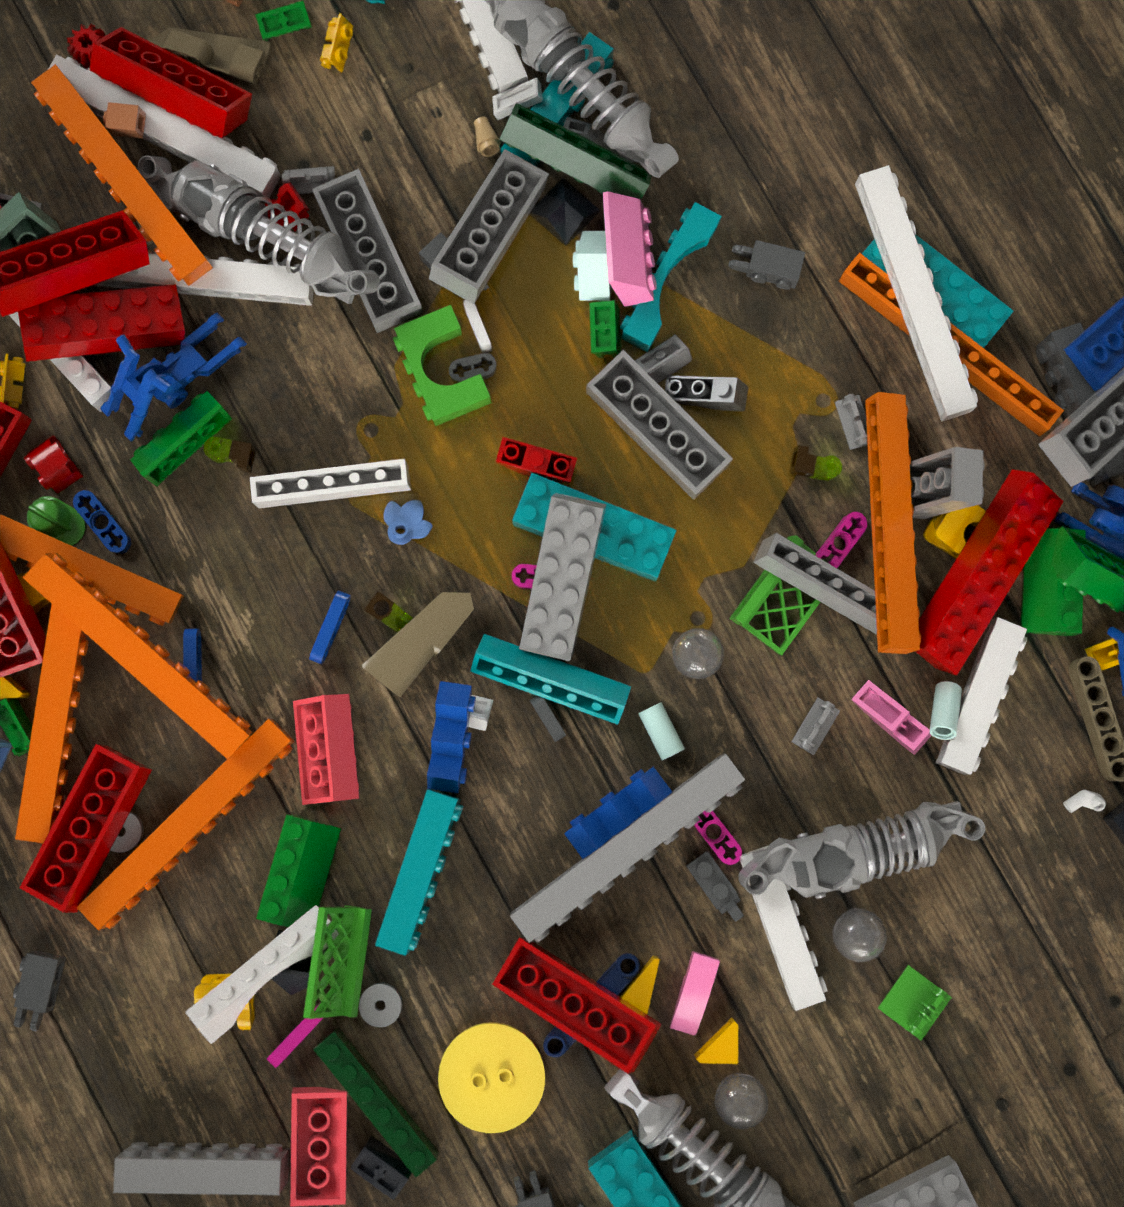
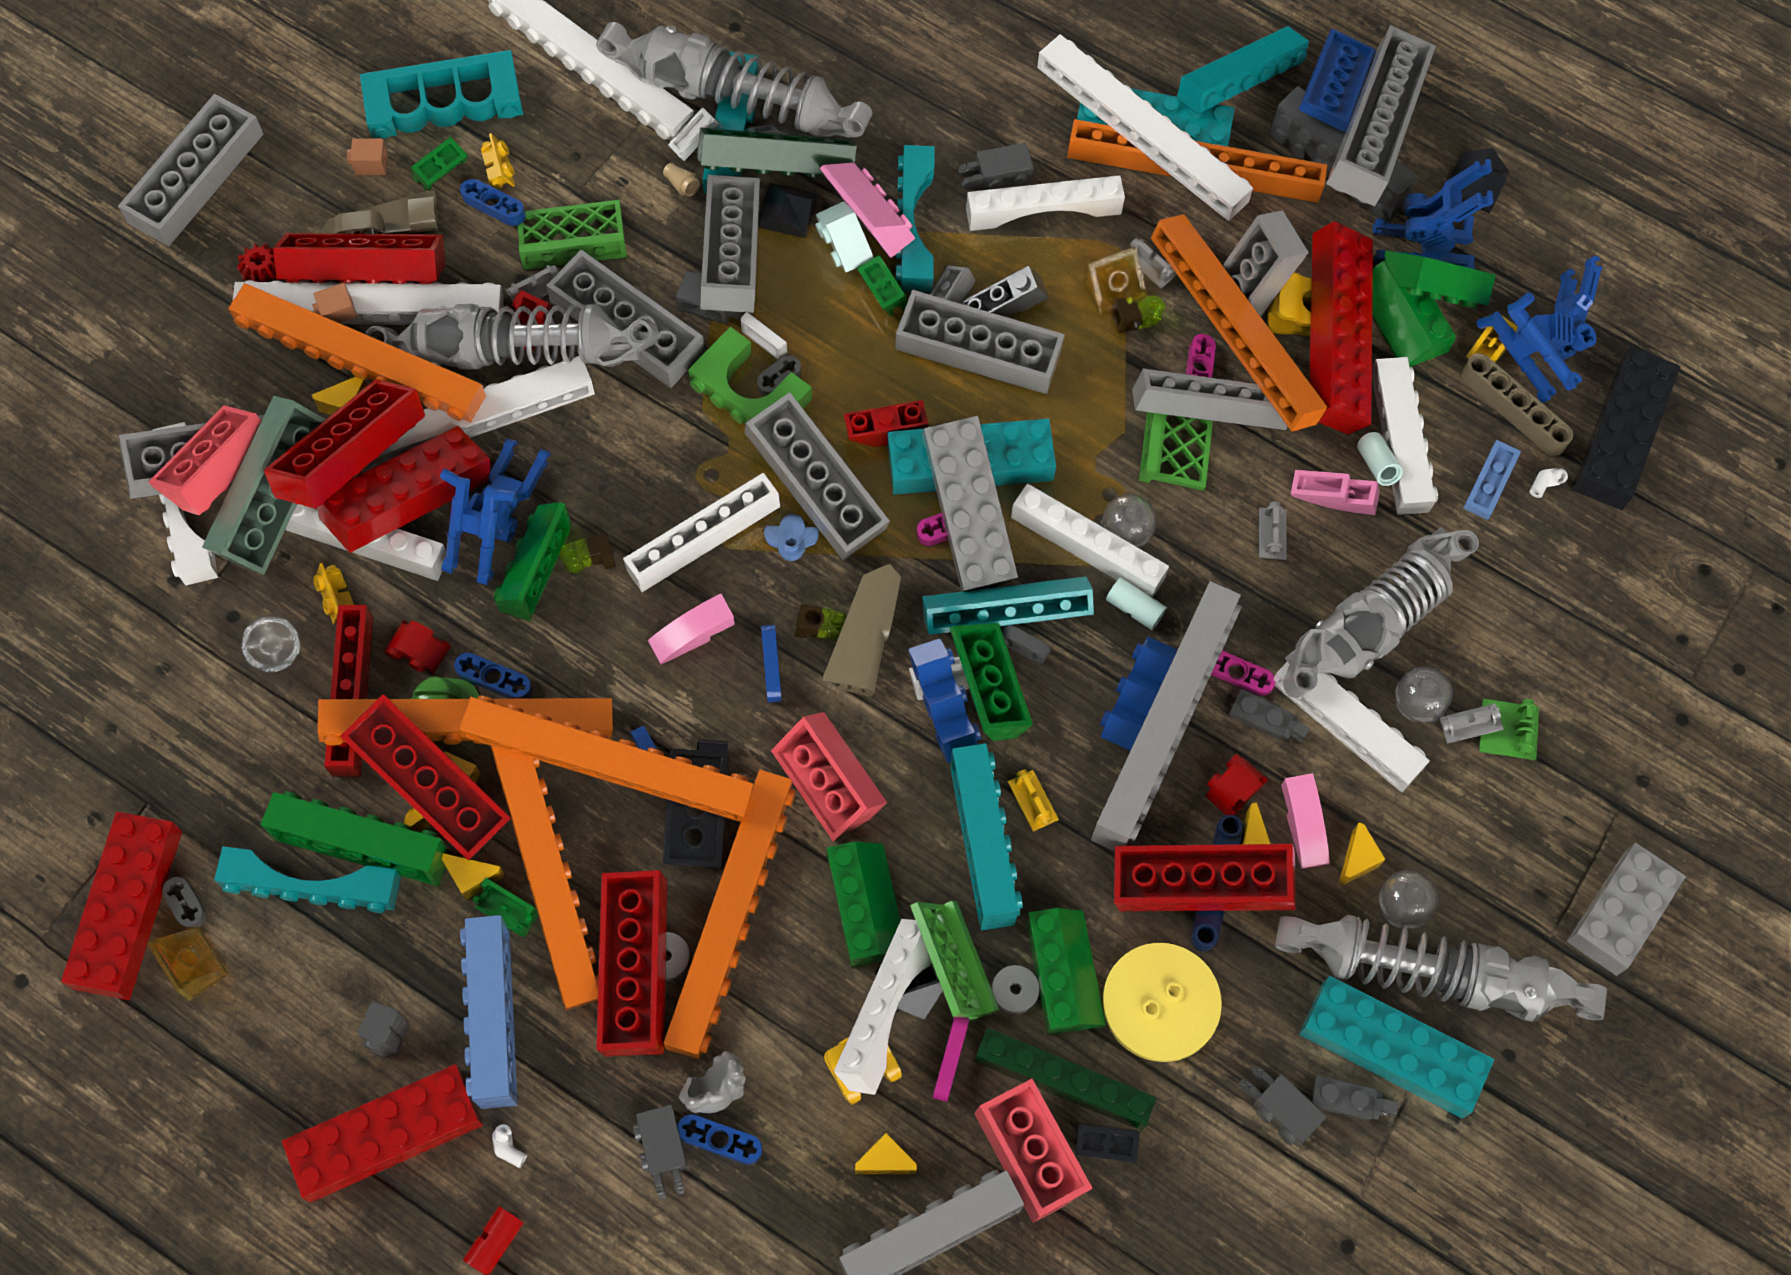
camera: 30 degrees left, 15 degrees down
none -> yellow slope [312,377,367,415]
none -> blue beam [460,179,526,226]
none -> bright green fence [518,200,627,270]
none -> bright pink slope [648,594,735,665]
none -> black hinge [662,739,728,868]
none -> blue beam [677,1115,762,1165]
none -> light grey hair [679,1051,746,1113]
none -> light grey brick [744,392,890,561]
none -> yellow slope [855,1133,917,1174]
none -> green slope [950,623,1033,741]
none -> white arch [966,175,1125,231]
none -> yellow hinge [1008,769,1059,832]
none -> white brick [1011,483,1169,598]
none -> green slope [1026,908,1106,1036]
none -> clear yellow slope [1083,247,1147,314]
none -> teal brick [1177,26,1309,113]
none -> red cylinder [1205,754,1269,815]
none -> light grey hinge [1440,703,1504,744]
none -> medium blue plate [1463,440,1521,520]

